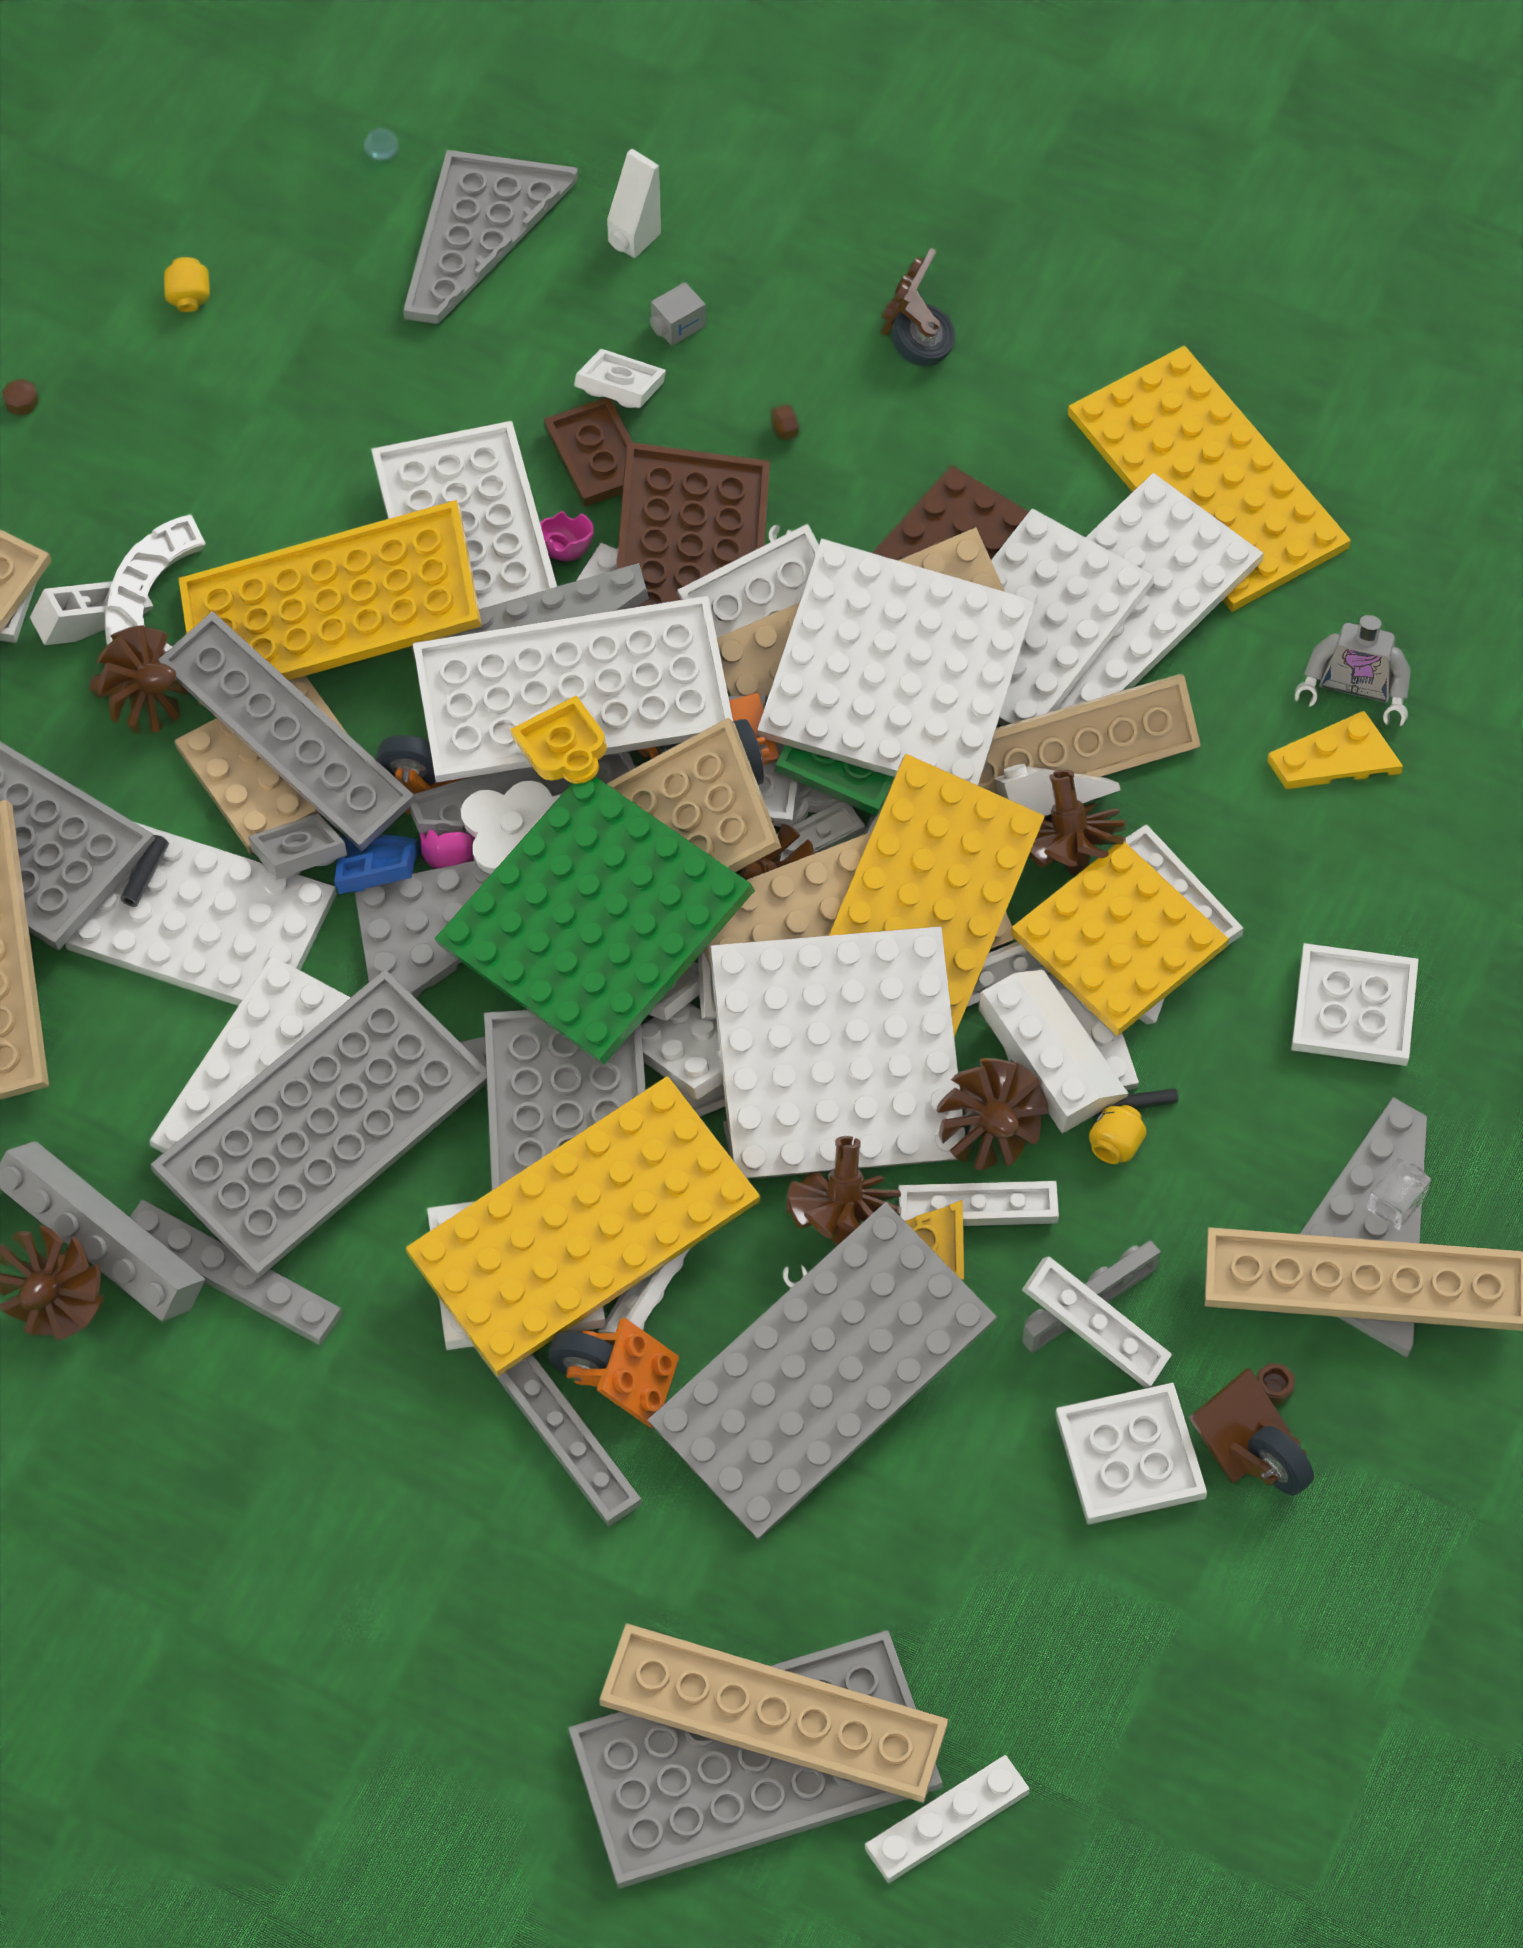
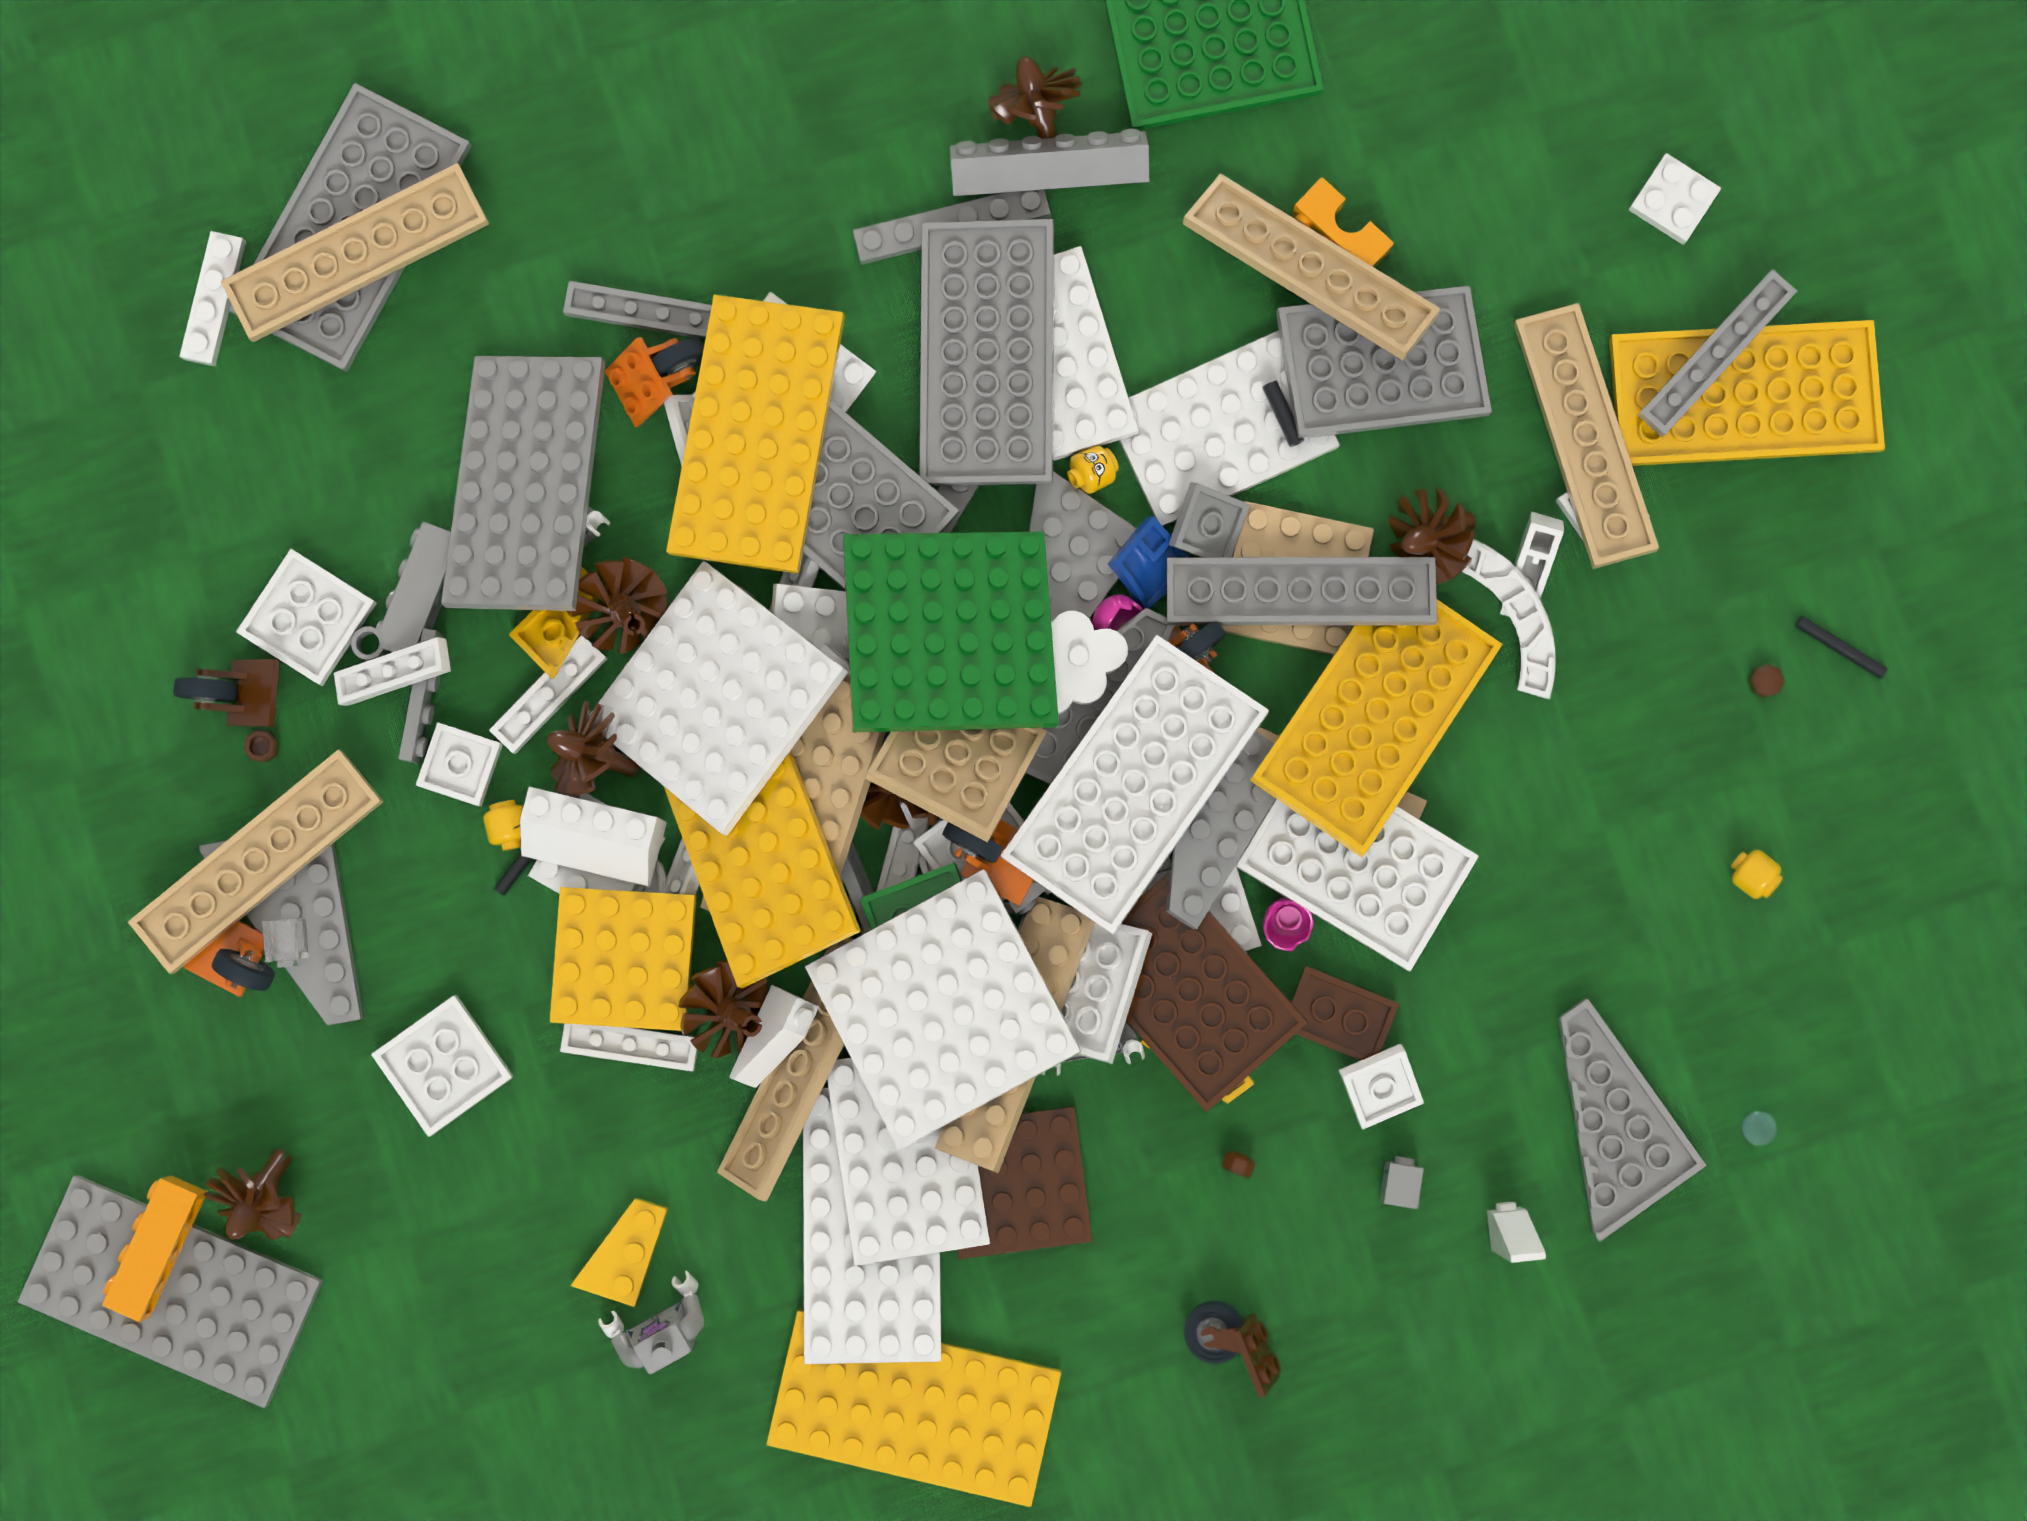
camera: 135 degrees right, 25 degrees up
yellow plate [510,695,607,784] -> none
none -> plate [183,920,275,997]
none -> light grey hinge [351,522,451,661]
none -> white plate [416,722,503,807]
none -> yellow head [1067,445,1119,494]

